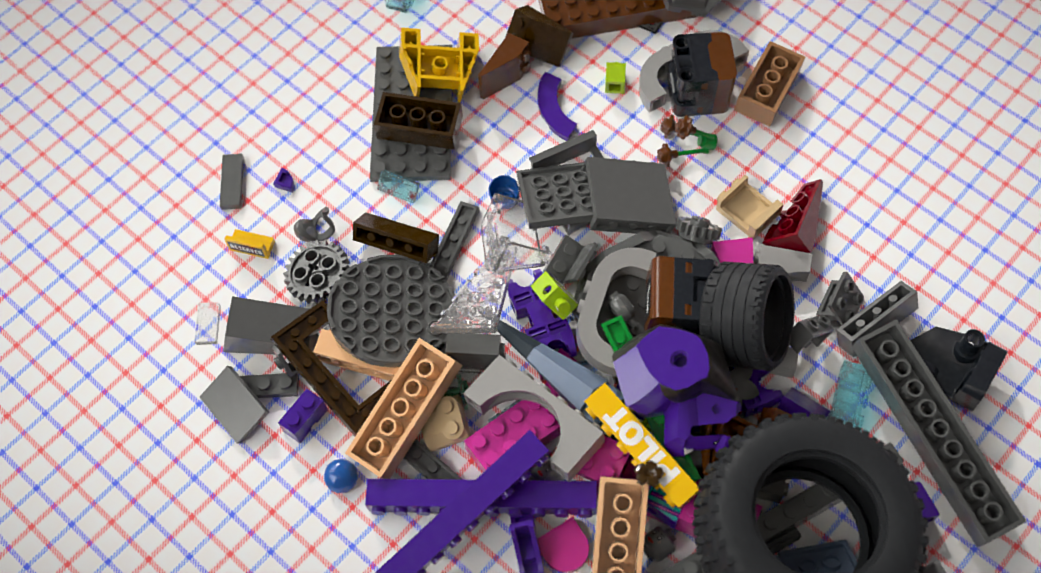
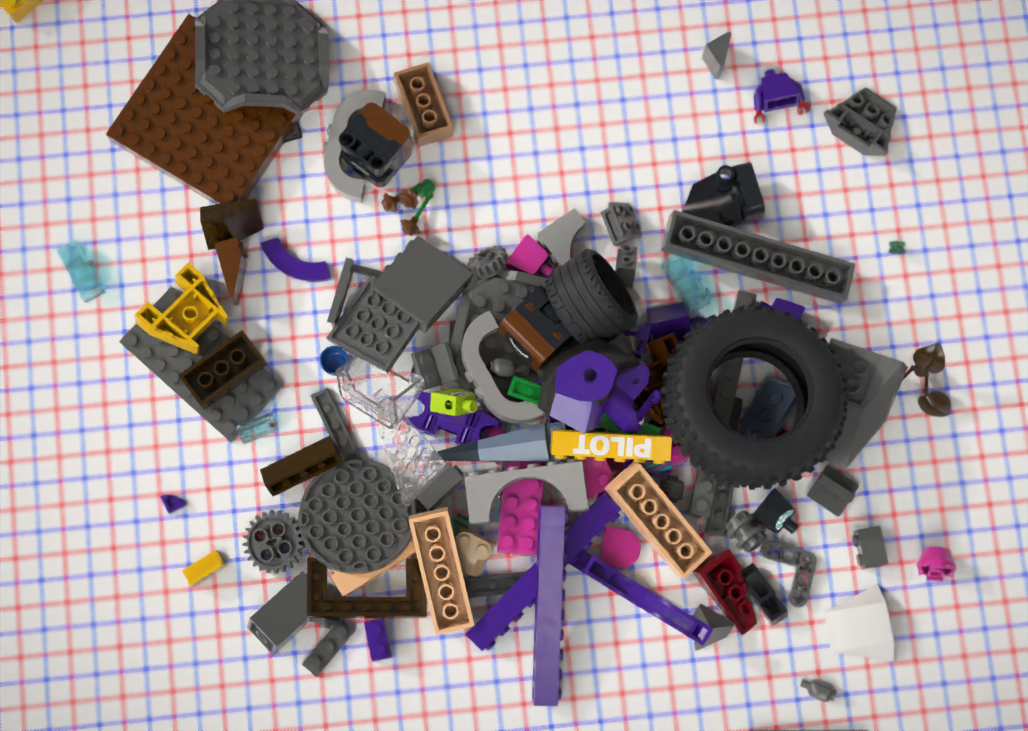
camera: 55 degrees left, 15 degrees up
clear tile [194,302,221,345] -> none
tile [199,365,270,444] -> none
dark grey tile [219,153,244,210] -> none
dark grey piece [293,206,335,242] -> none
blue hair [324,458,358,494] -> none
lime brick [605,62,626,94] -> none
dark brown plant [634,460,664,488] -> none
tan panel [716,175,784,240] -> none
dark red wedge [762,179,823,253] -> none
dark grey brick [836,281,919,358] -> none

